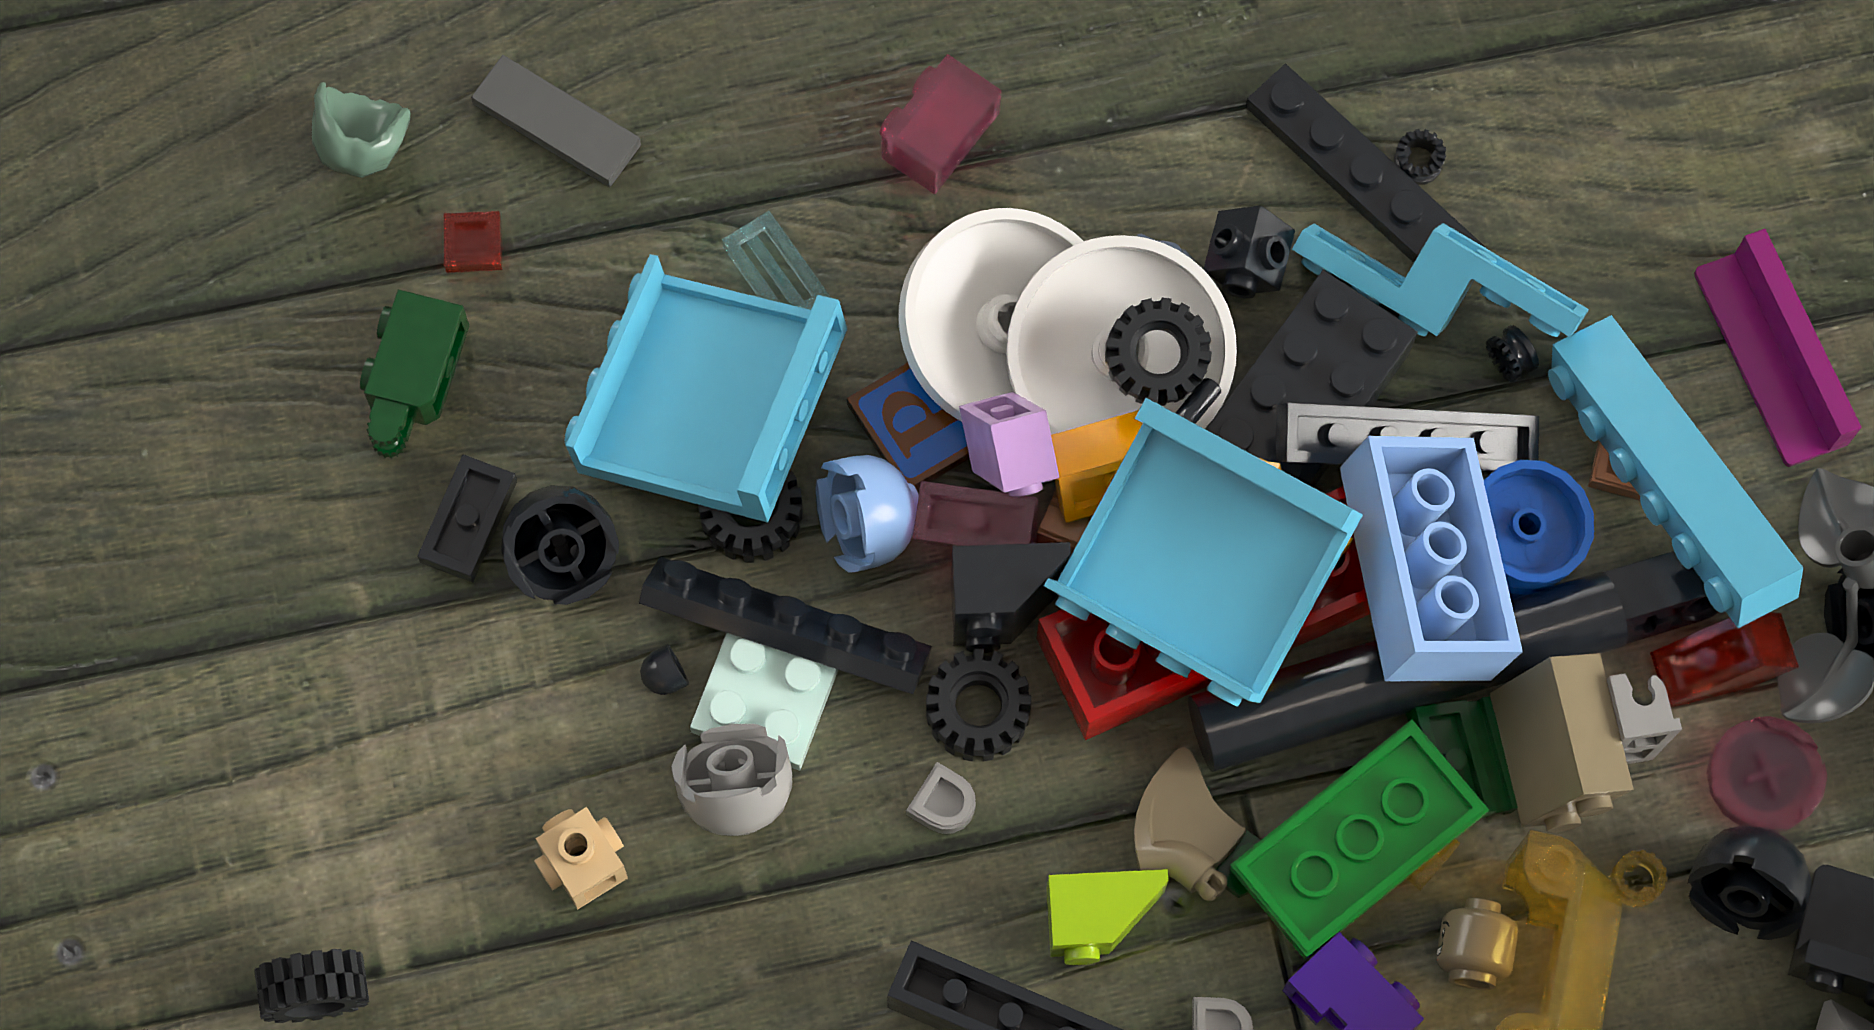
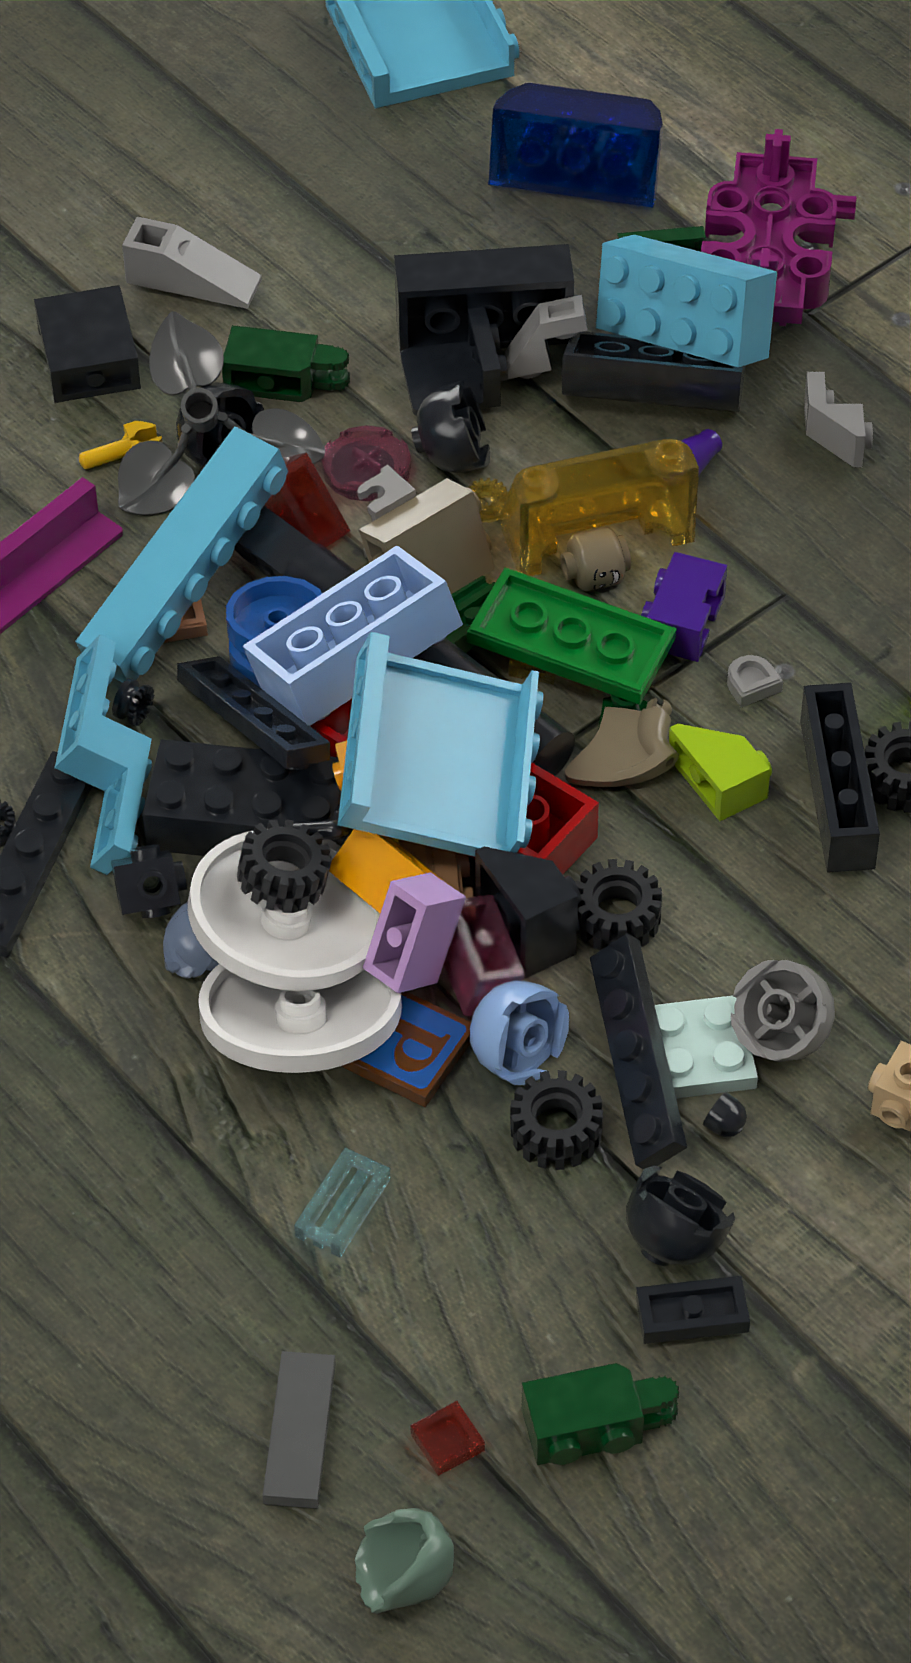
camera: 115 degrees left, 20 degrees down
medium azure panel [565,254,847,522] -> none
clear pink brick [879,54,1001,194] -> none
light grey tile [906,762,976,834] -> none

